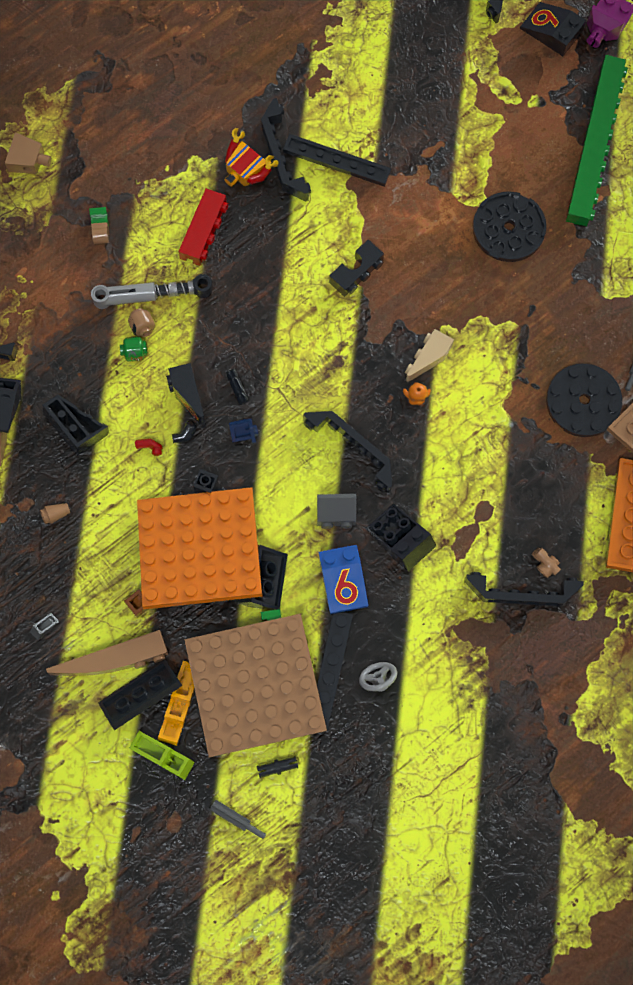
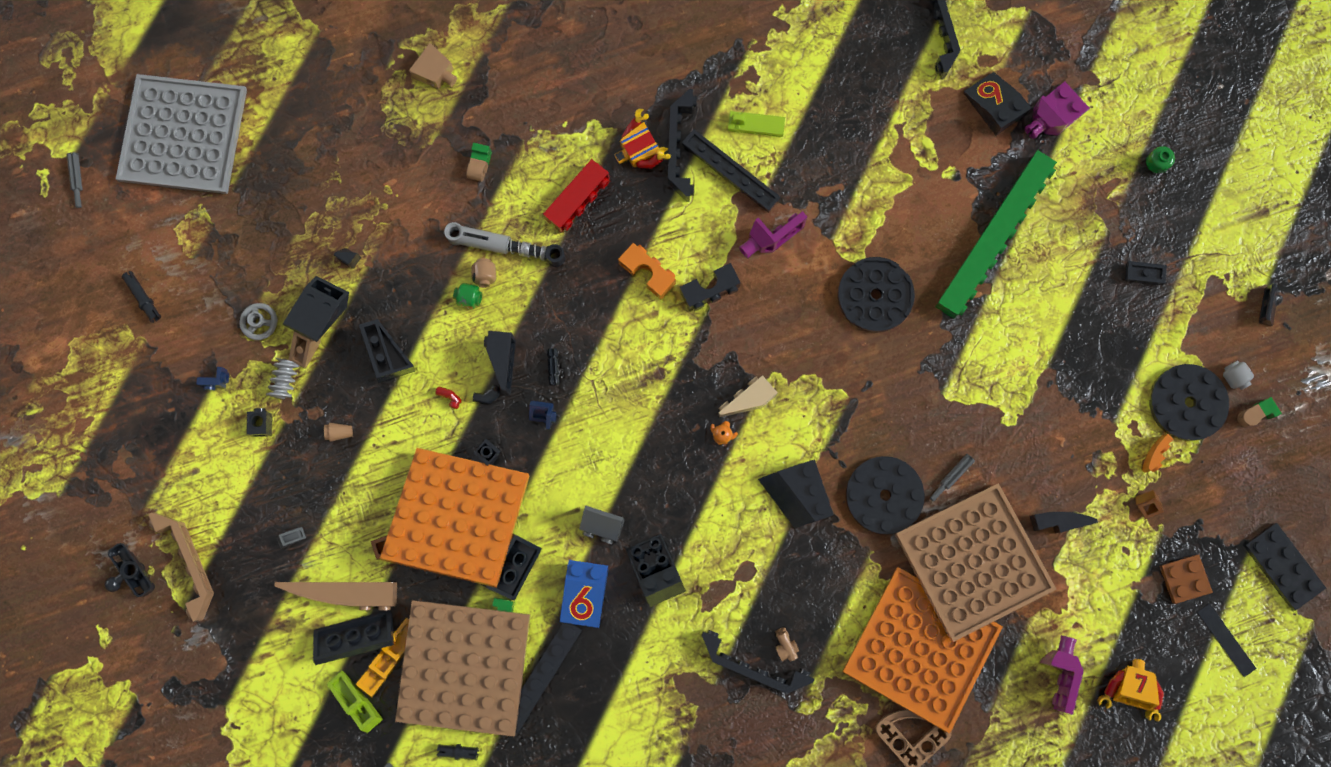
camera: 25 degrees right, 5 degrees up
black slope [303,411,392,493] -> none
light grey piece [359,662,397,691] -> none
none -> orange arch [618,243,676,300]
none -> lime hinge [728,111,785,137]
none -> magenta plate [739,211,807,259]
none -> black wedge [758,459,834,529]

